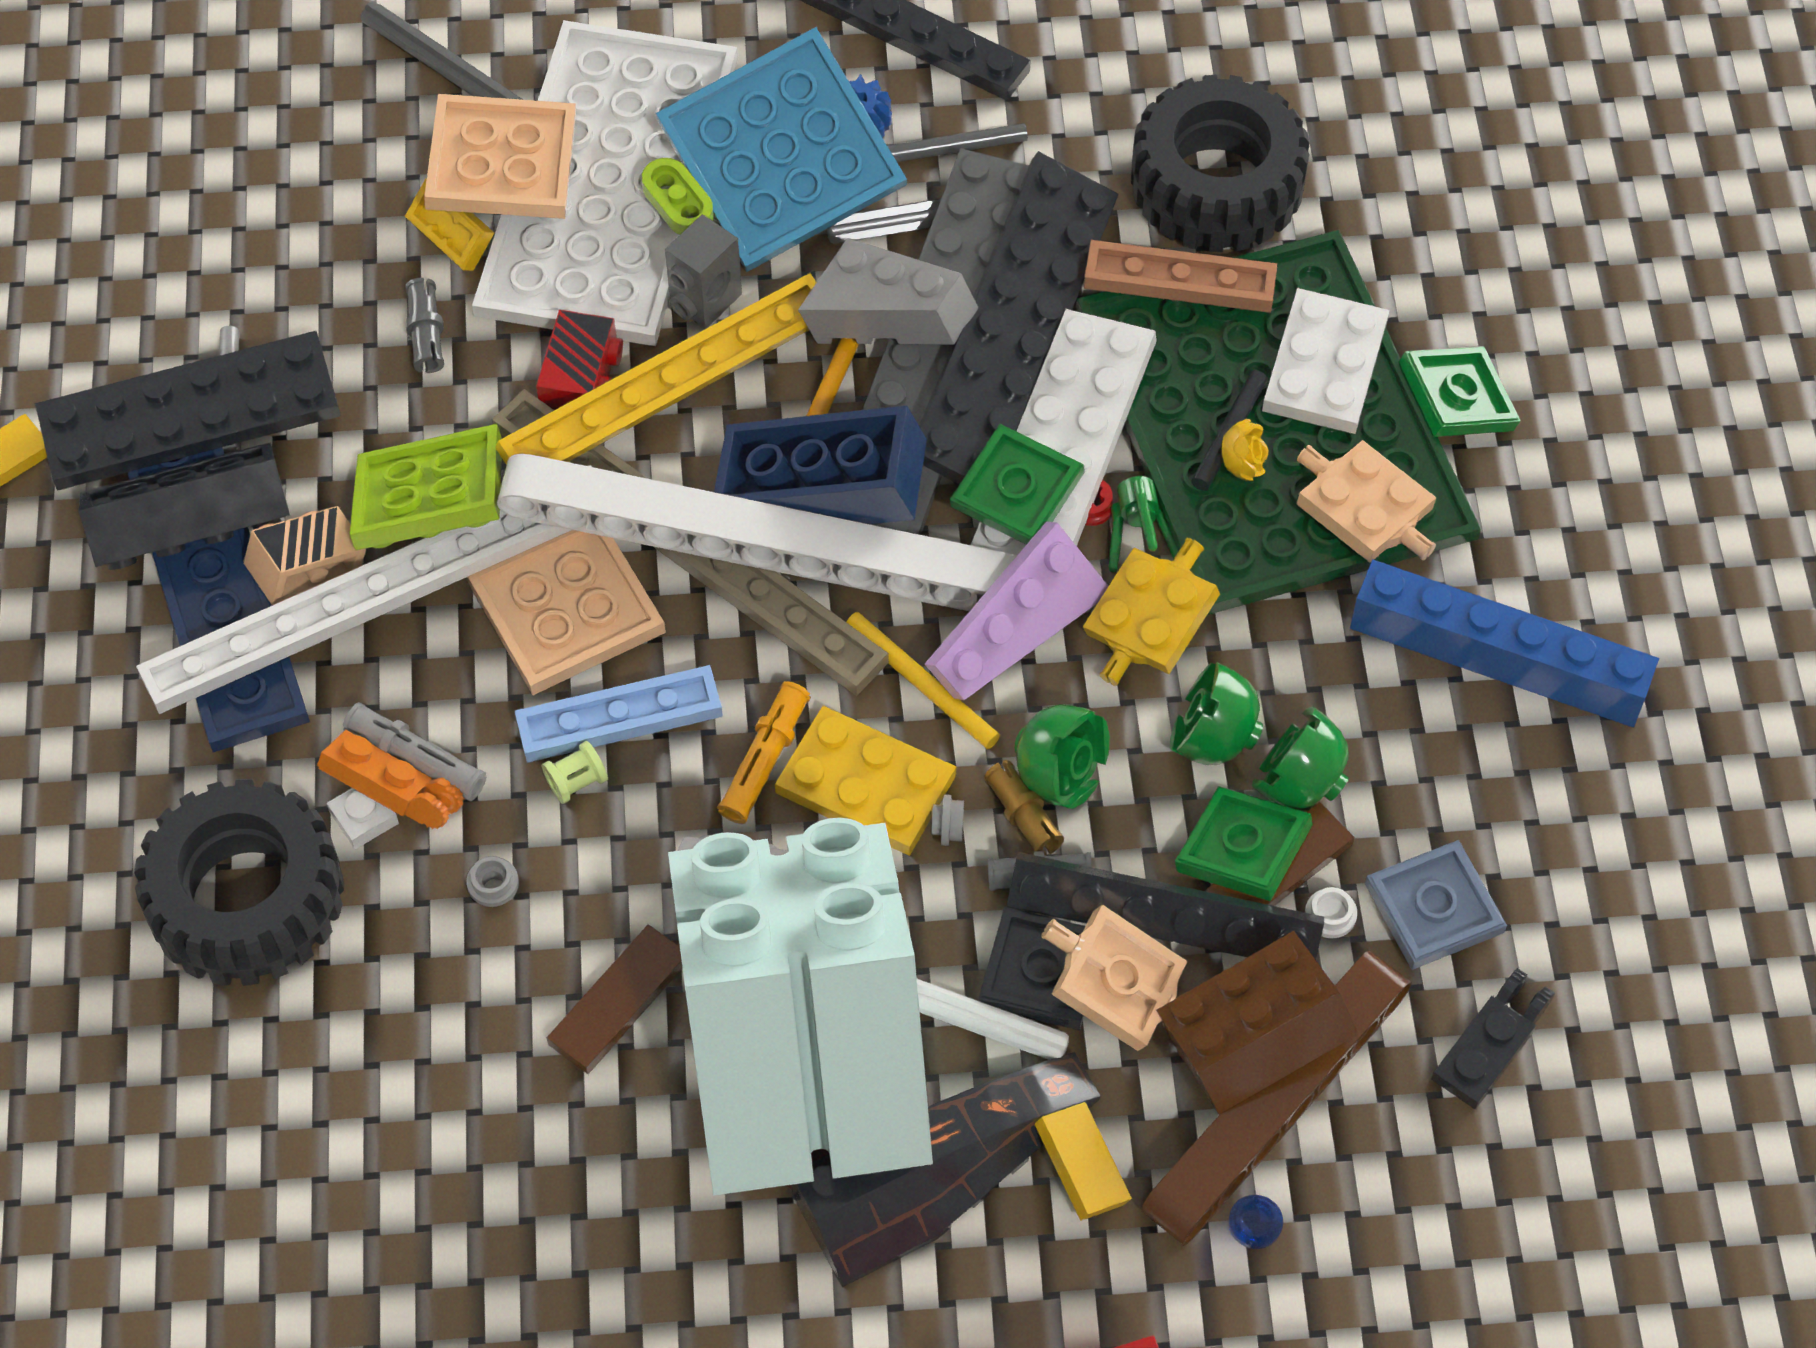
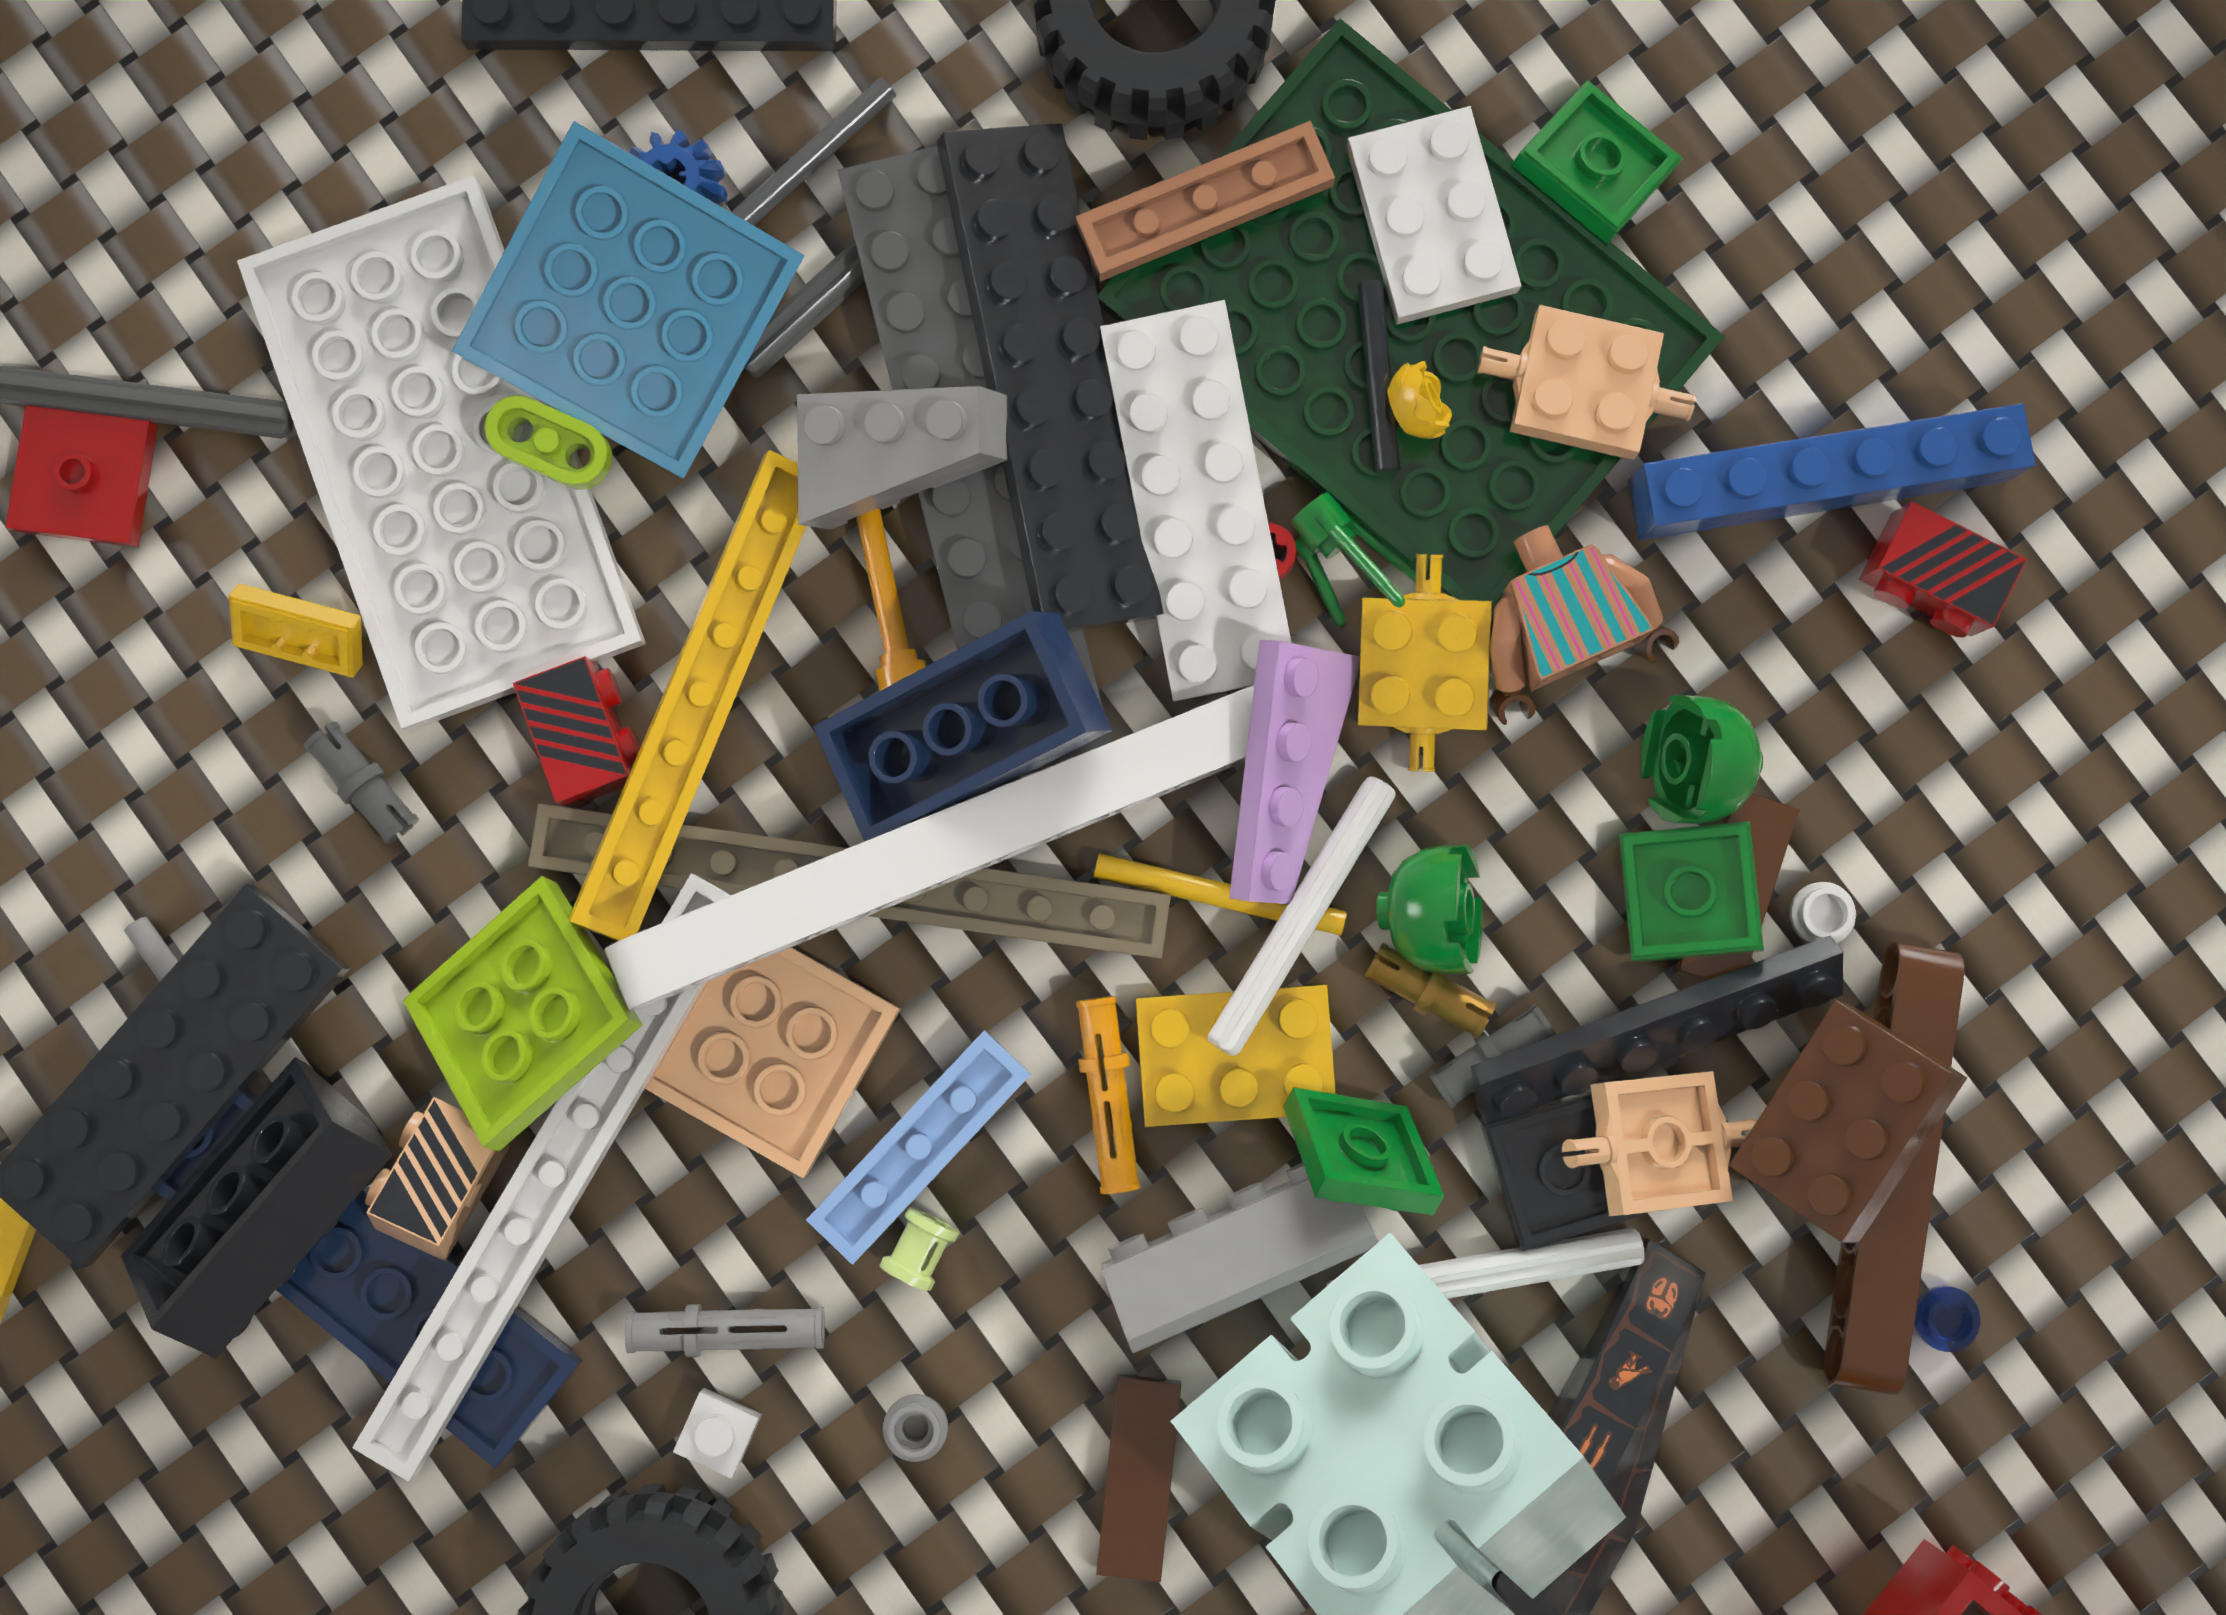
camera: 30 degrees left, 25 degrees up
orange hinge [317,730,465,829] -> none
light nougat plate [424,94,576,219] -> none
dark grey brick [665,214,742,329] -> none
light grey plate [932,795,964,846] -> none
green plate [950,424,1085,545] -> none
yellow tile [1035,1102,1132,1221] -> none
green cylinder [1170,662,1263,765] -> none
sand blue plate [1365,840,1507,970] -> none
black hinge [1431,968,1555,1110] -> none
none -> red plate [5,405,158,548]
none -> white axle [1208,776,1395,1056]
none -> green plate [1283,1087,1445,1215]
none -> nougat torso [1490,525,1679,725]
none -> brick [1858,501,2027,638]

